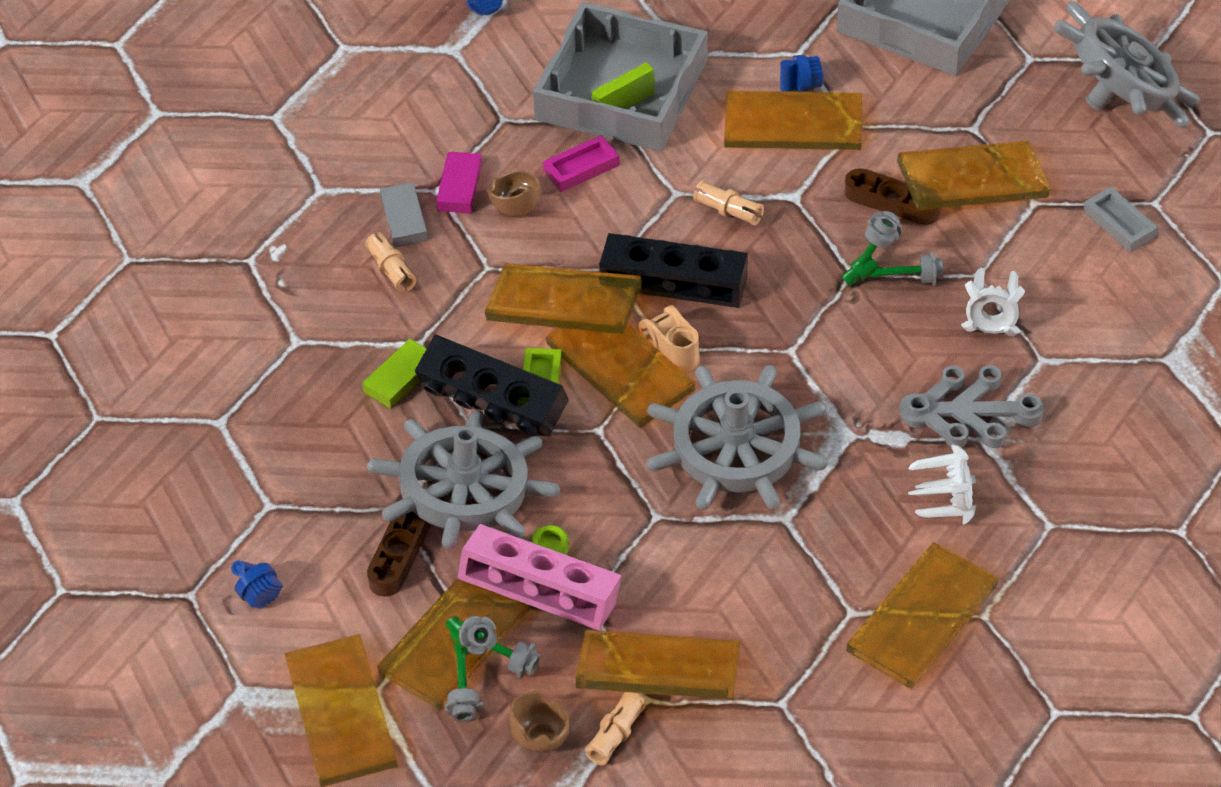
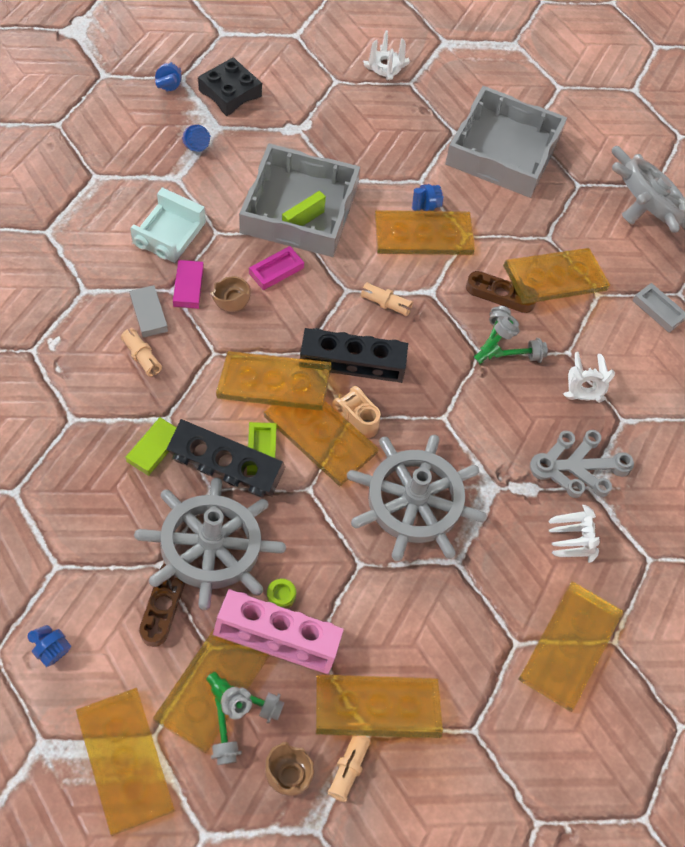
camera: 15 degrees left, 10 degrees up
none -> light aqua panel [130,187,206,263]

